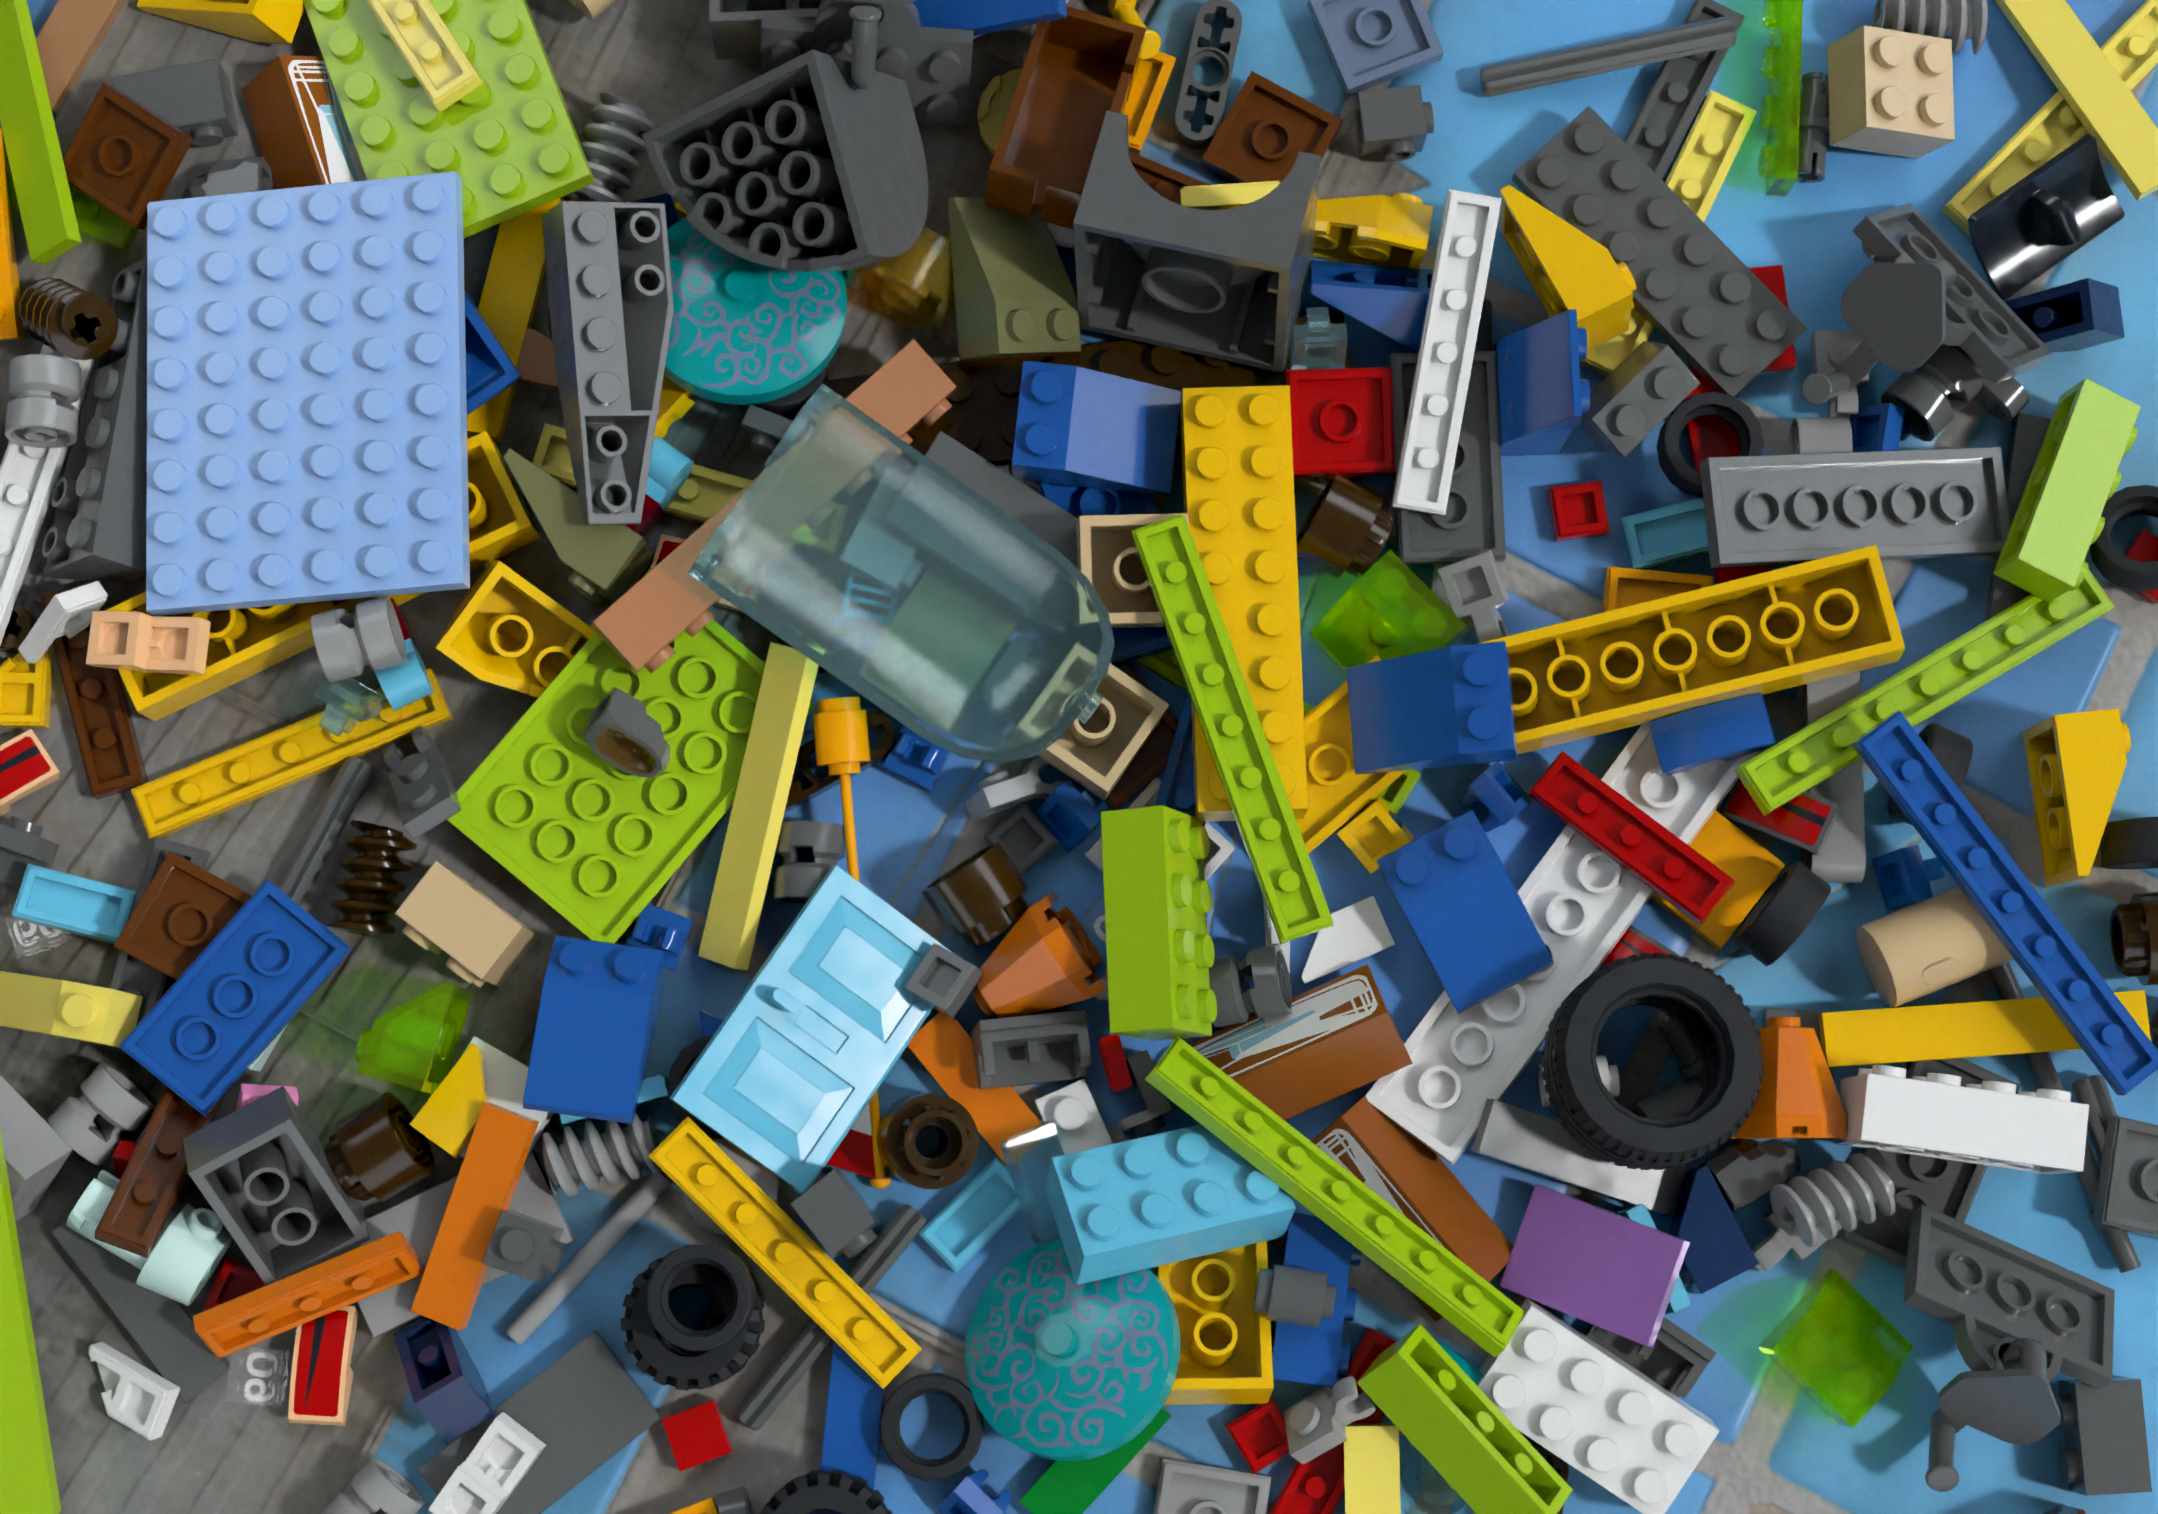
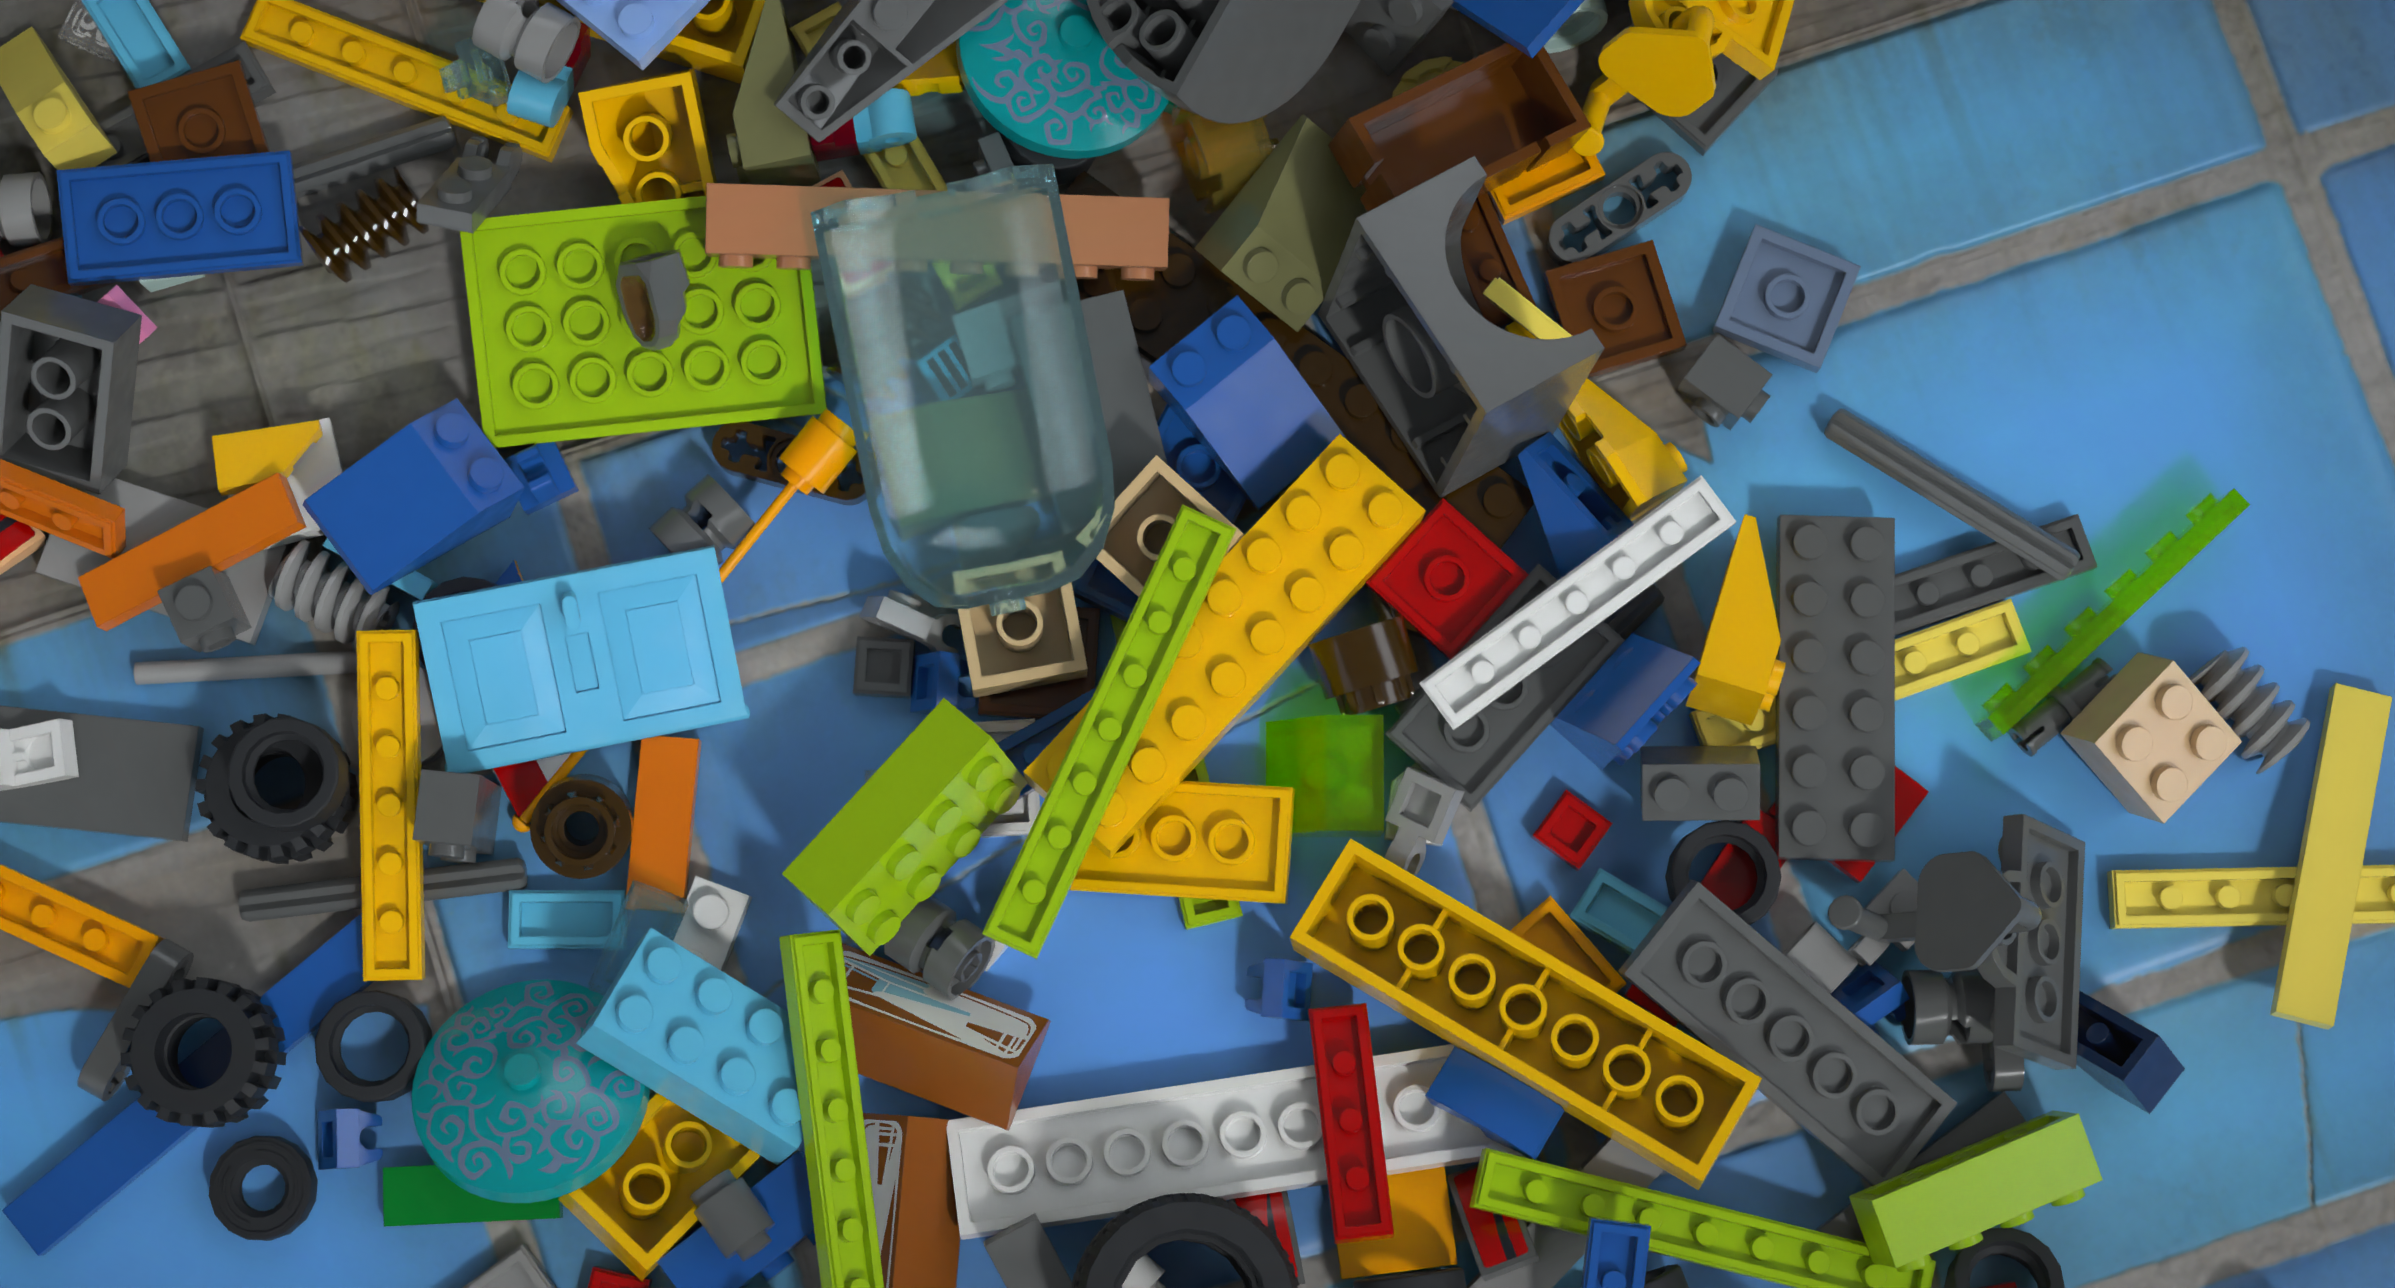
camera: 45 degrees right, 0 degrees up
dark brown piece [325,1092,435,1202] -> none
clear neon green slope [355,982,475,1094] -> none
dark blue slope [394,1316,494,1444] -> none
tan brick [395,861,540,988] -> none
red tile [661,1399,733,1472] -> none
light yellow tile [698,642,821,970] -> none
blue tile [883,719,955,792] -> none
dark grey tile [904,943,983,1019] -> none
dark brown piece [921,842,1029,948] -> none
dark grey hinge [971,1010,1091,1090] -> none
orange cone [972,891,1108,1018] -> none
red tile [1098,1034,1133,1093] -> none
dark grey bracket [1117,1050,1172,1138] -> none
clear light blue tile [1290,307,1348,370] -> none
white tile [1300,896,1395,985] -> none
yellow plate [1336,796,1414,874] -> none
blue slope [1346,641,1518,775] -> none
blue slope [1376,810,1554,1014] -> none
black shield [1968,133,2125,300] -> none

